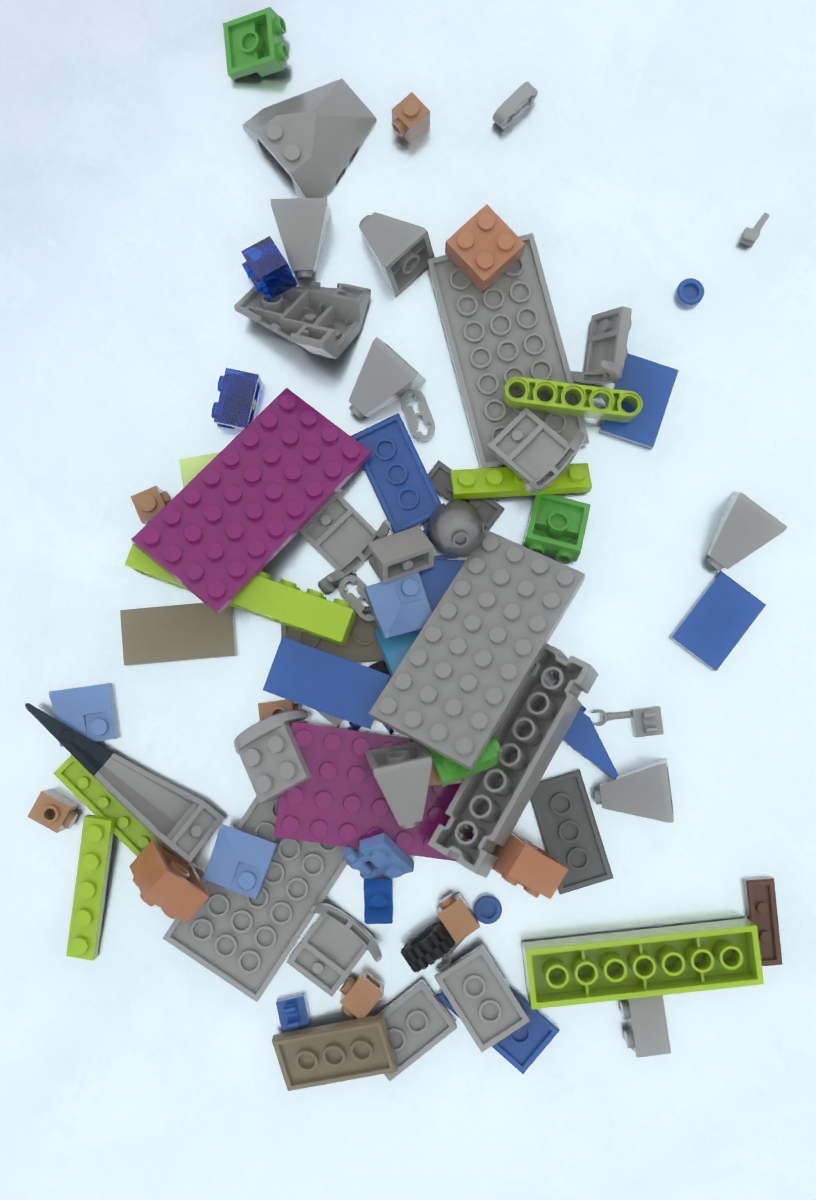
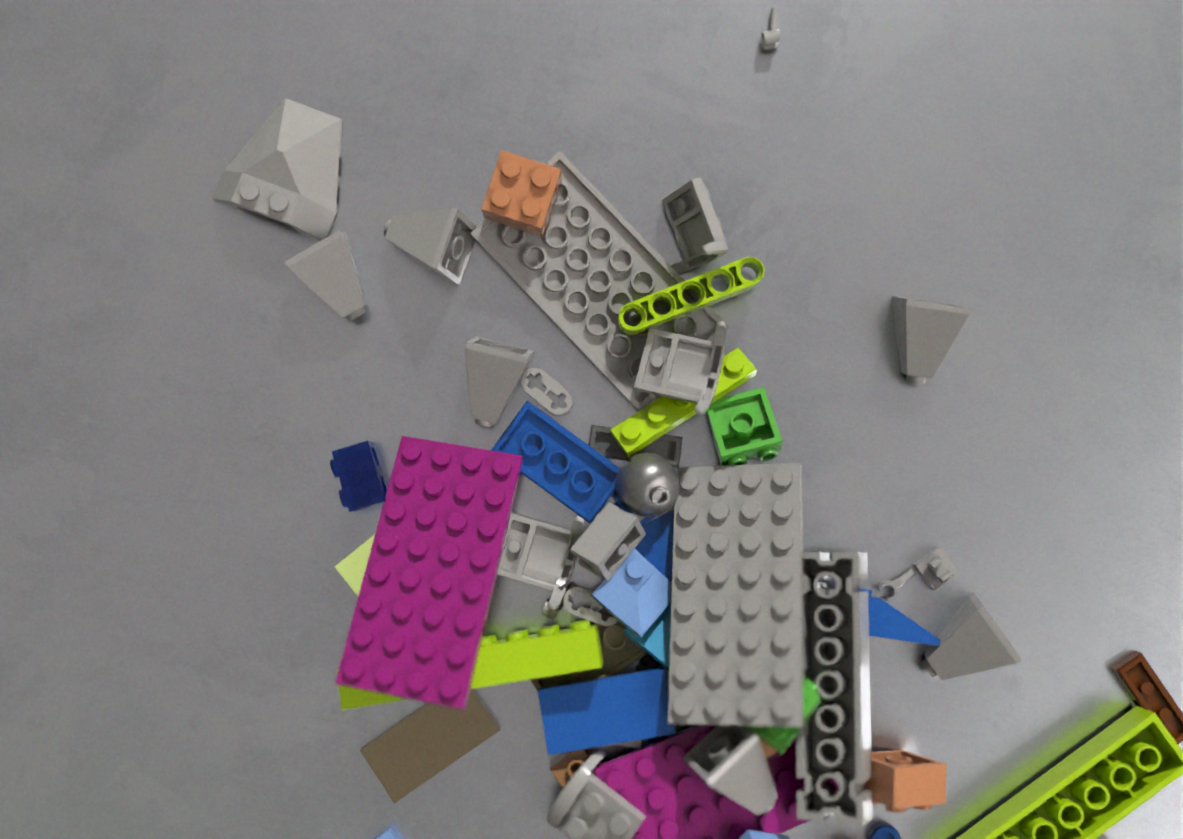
camera: 35 degrees left, 0 degrees up
medium nougat brick [130,485,172,525] -> none
bright green plate [223,7,289,80] -> none
light grey wedge [234,280,371,359] -> none
clear blue brick [241,236,297,301] -> none
medium nougat brick [391,92,430,144] -> none
light grey beam [492,81,538,129] -> none
dark grey tile [530,768,614,895] -> none
blue tile [600,353,679,449] -> none
blue tile [669,571,766,671] -> none
blue tile [675,278,704,308] -> none

